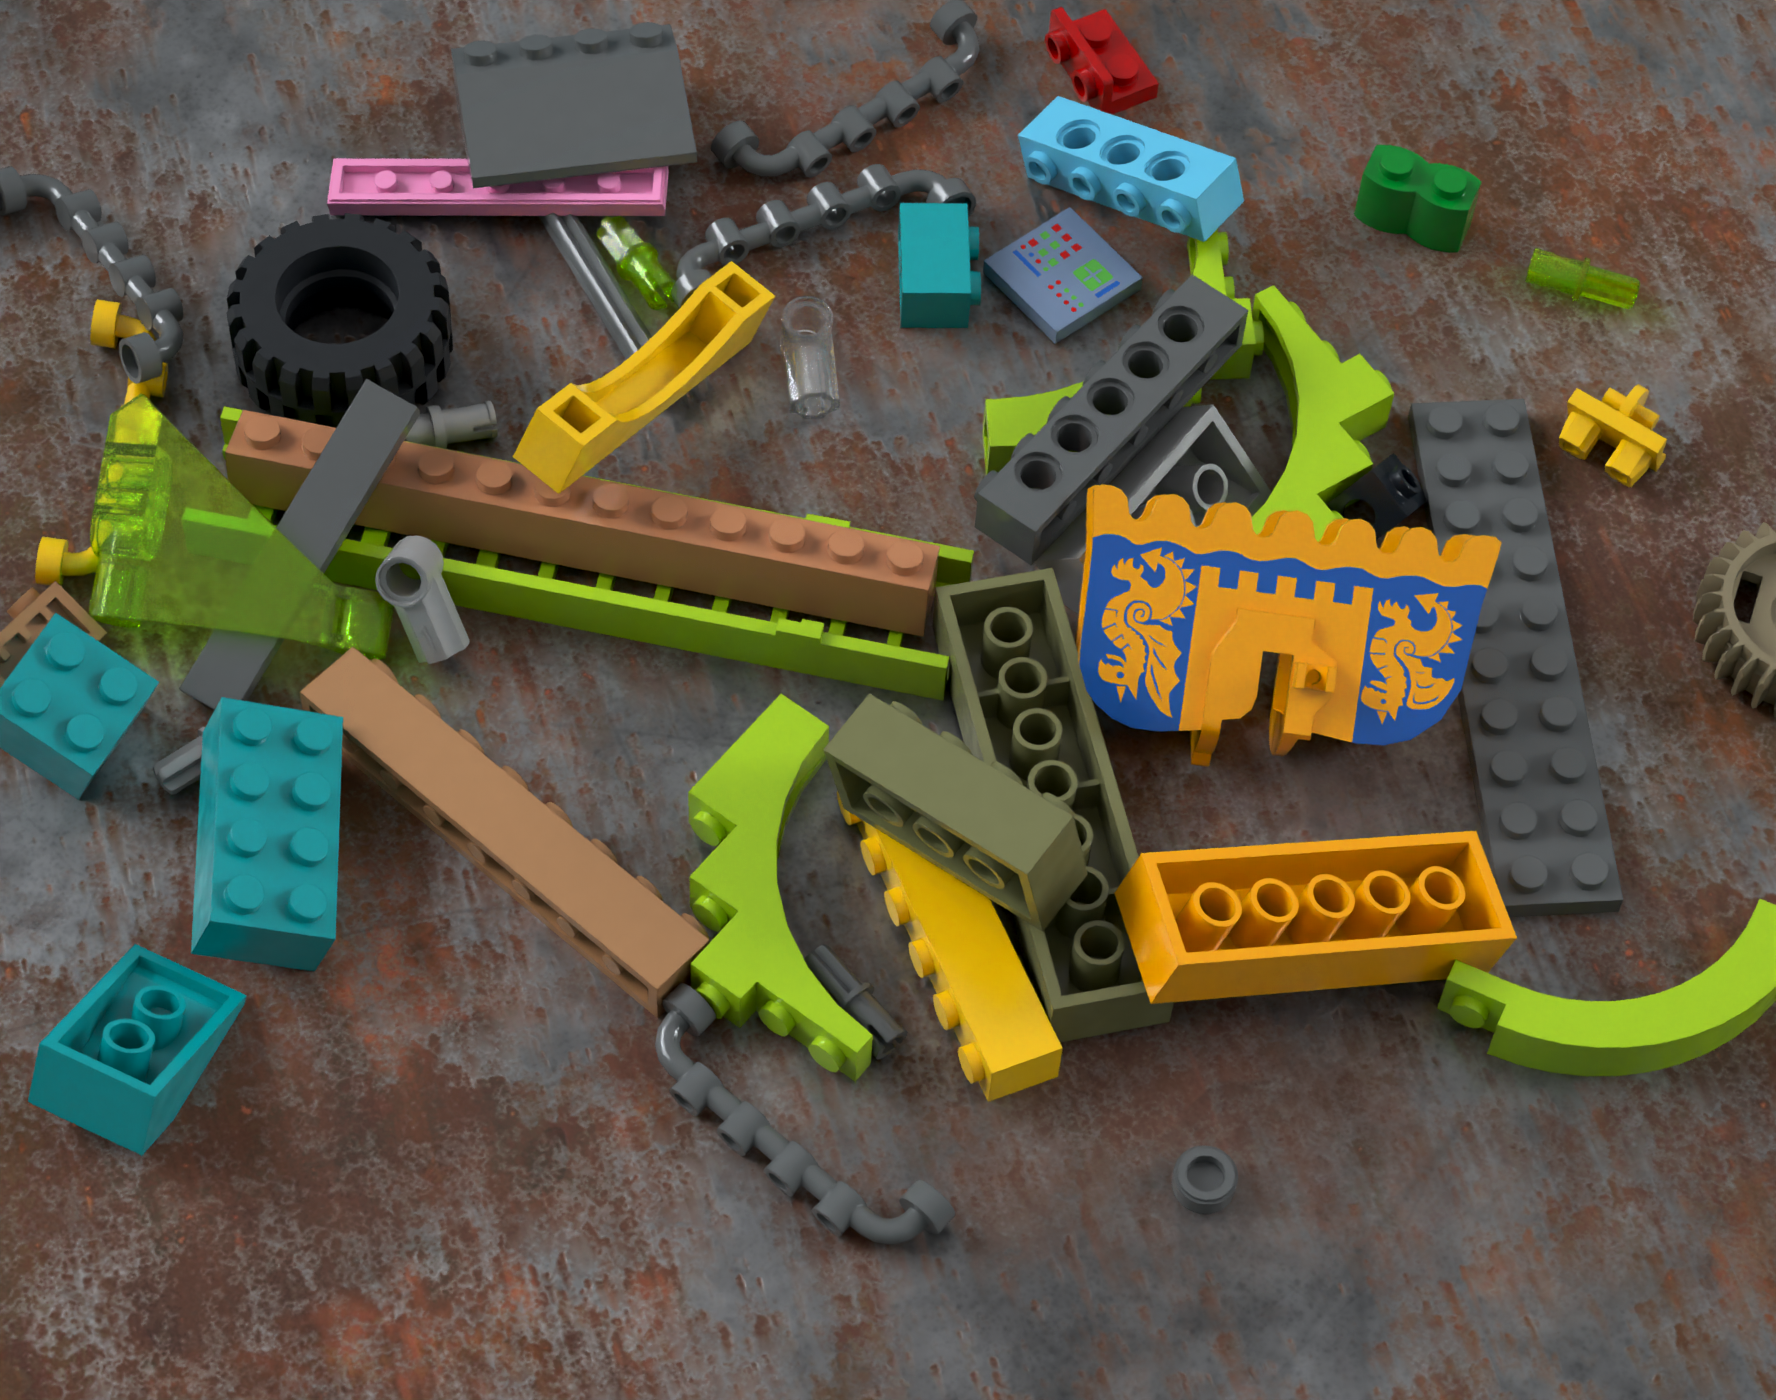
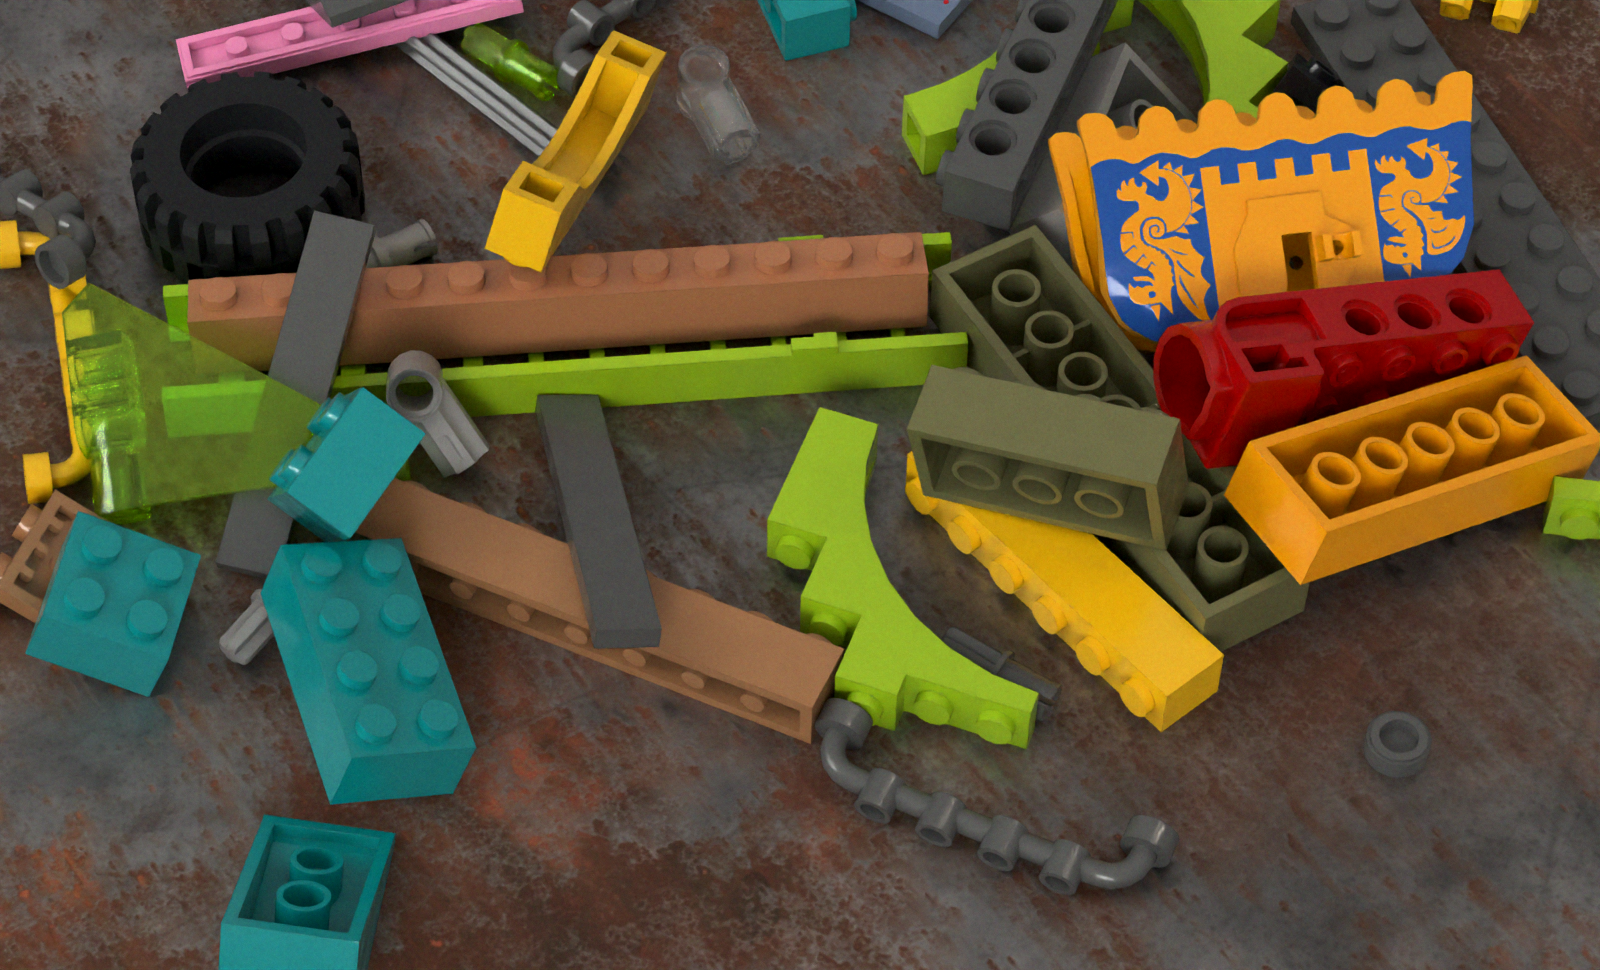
camera: 15 degrees left, 5 degrees down
none -> teal brick [267,387,426,542]
none -> dark grey tile [535,395,662,649]
none -> red brick [1153,269,1534,469]

